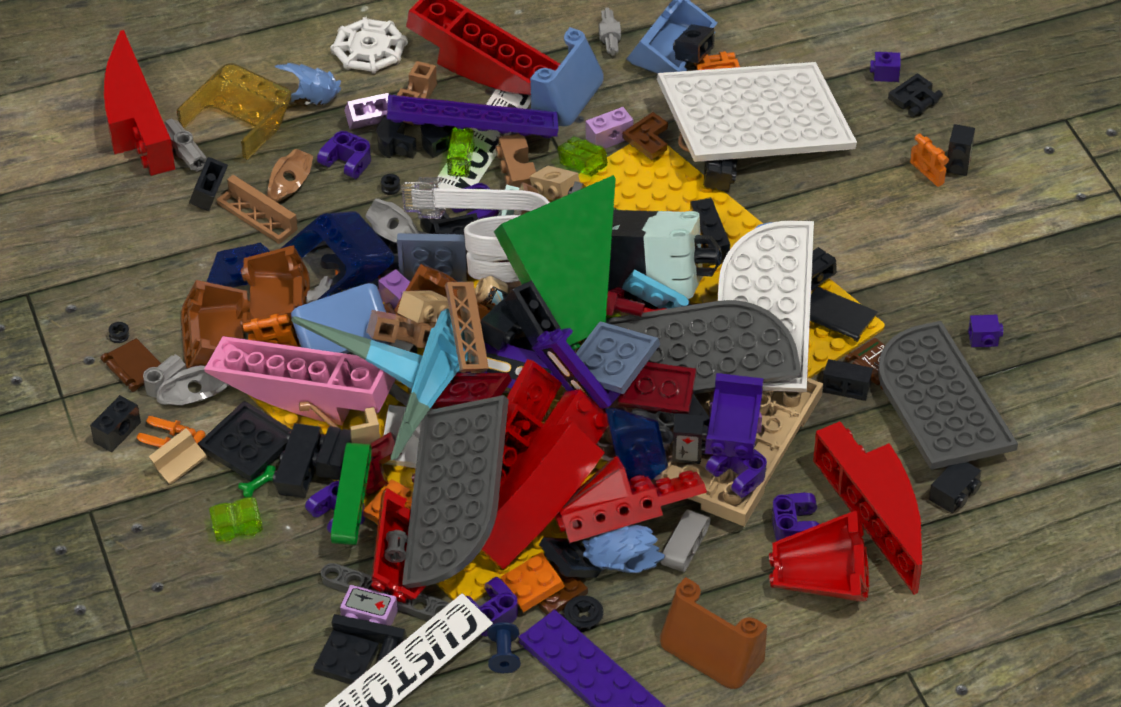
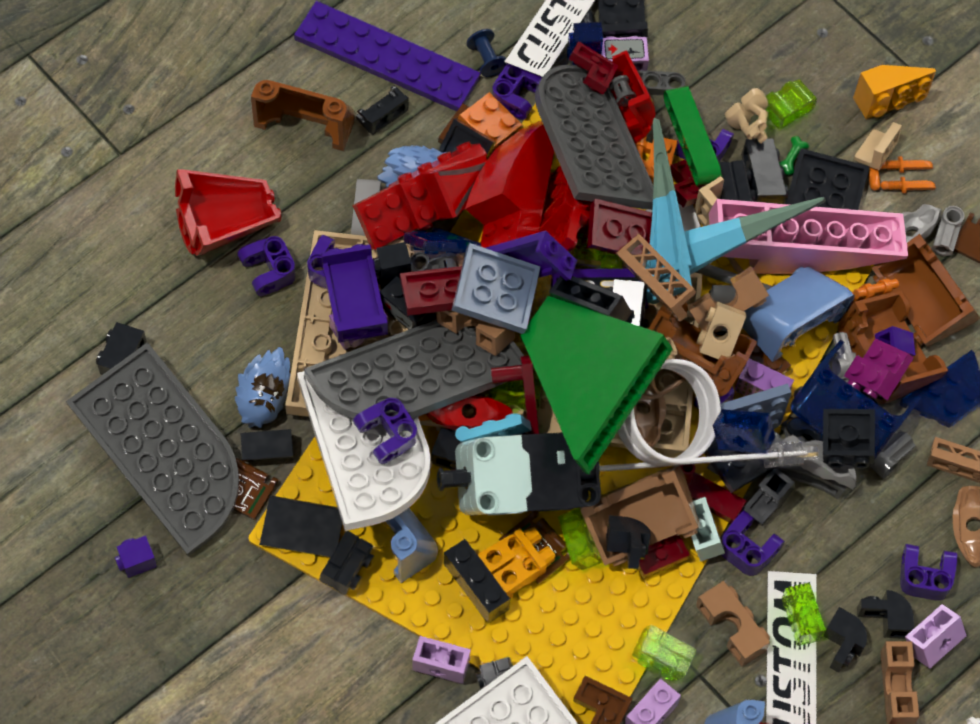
camera: 155 degrees right, 15 degrees up
black brick [90,395,141,453] -> none
black bush [381,174,401,195] -> none
dark purple plate [387,95,559,138] -> none
tan brick [530,166,580,201] -> none
black gear [564,596,604,630] -> none
red slope [813,421,922,595] -> none
none -> medium blue head [235,347,291,428]
none -> dark purple piece [353,398,417,464]
none -> black hinge [356,86,409,136]
none -> lavender brick [413,636,471,684]
none -> clear blue brick [567,22,603,65]
none -> dark red plate [569,41,619,95]
none -> clear blue brick [712,409,776,454]
none -> tan piece [725,88,768,143]
none -> black plate [823,409,875,469]
none -> magenta plate [844,338,914,400]
none -> light orange slope [853,65,936,120]
none -> dark purple brick [875,326,915,357]

